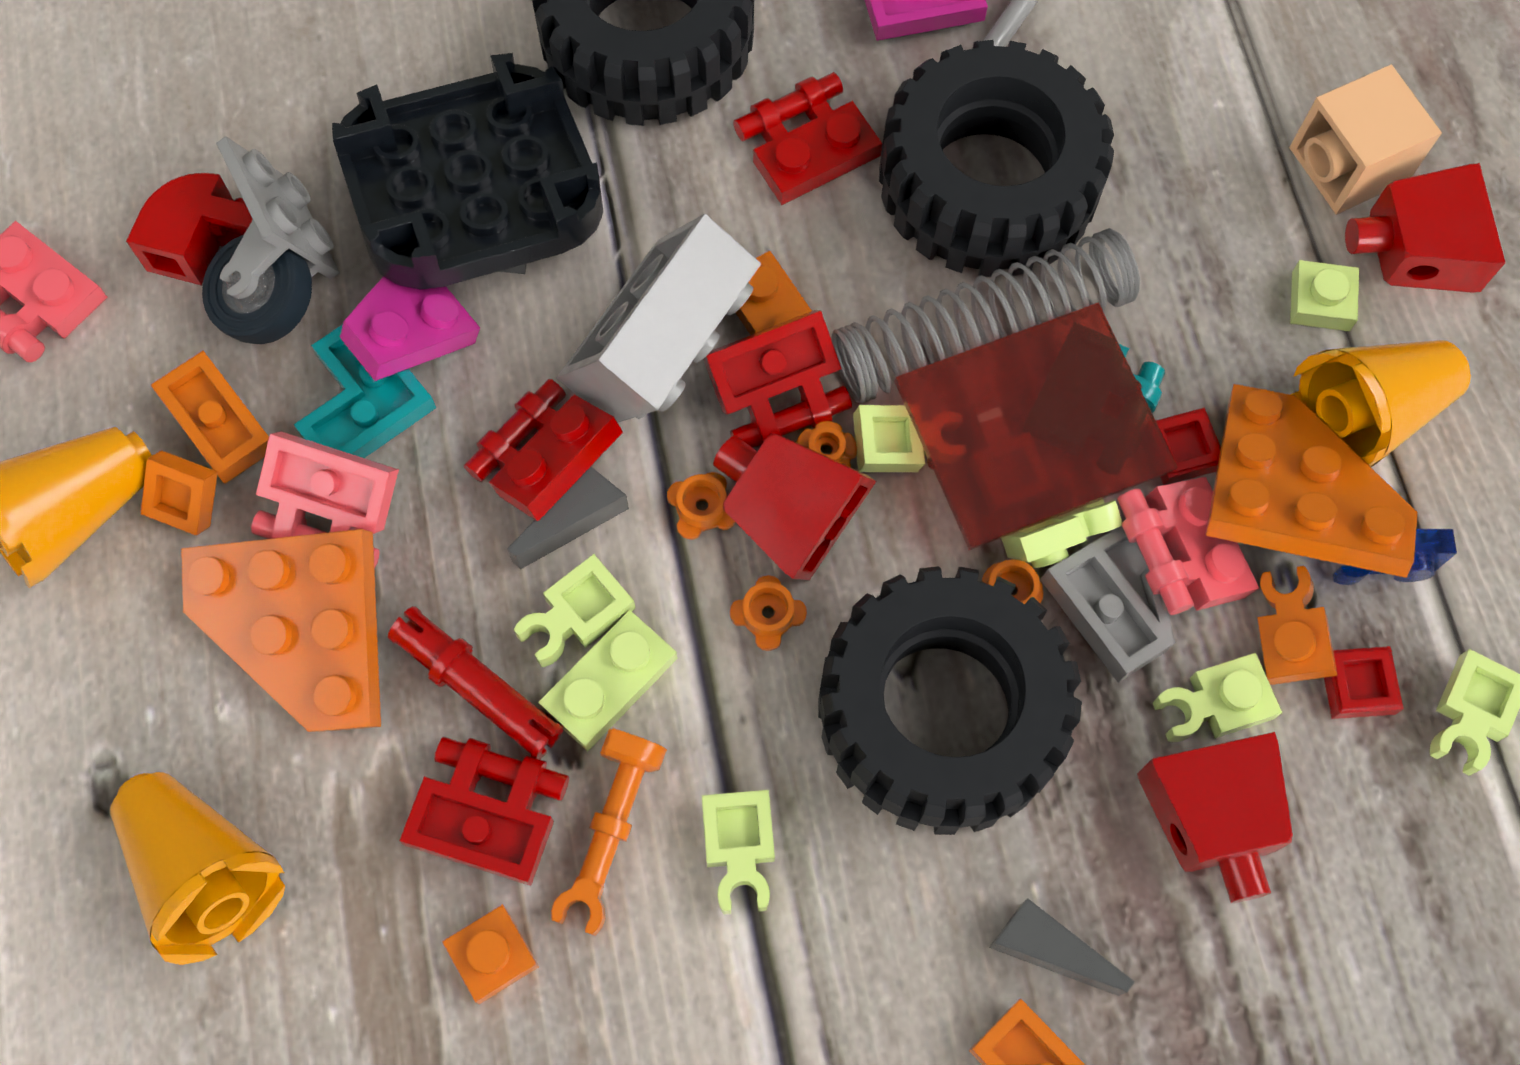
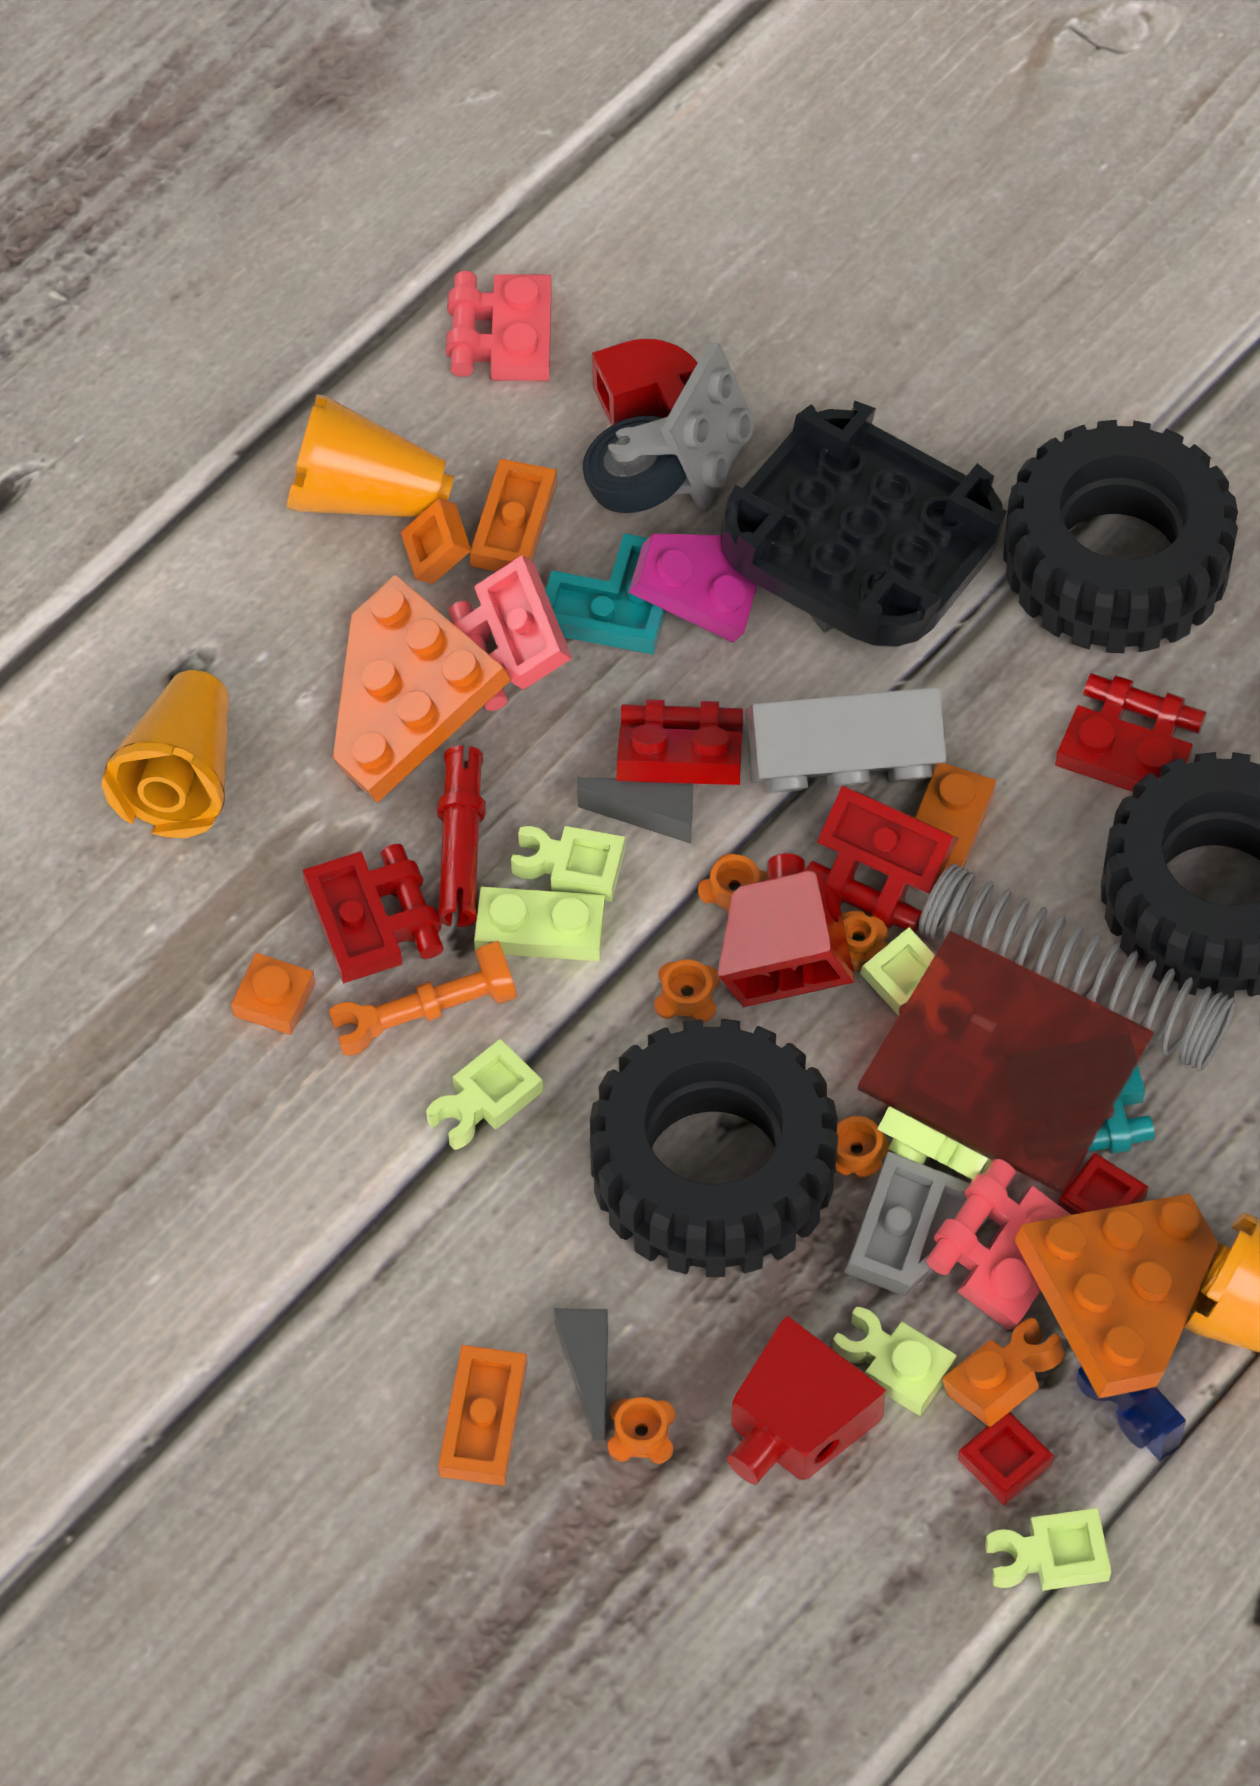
camera: 55 degrees right, 10 degrees down
none -> orange plate [607,1397,676,1464]

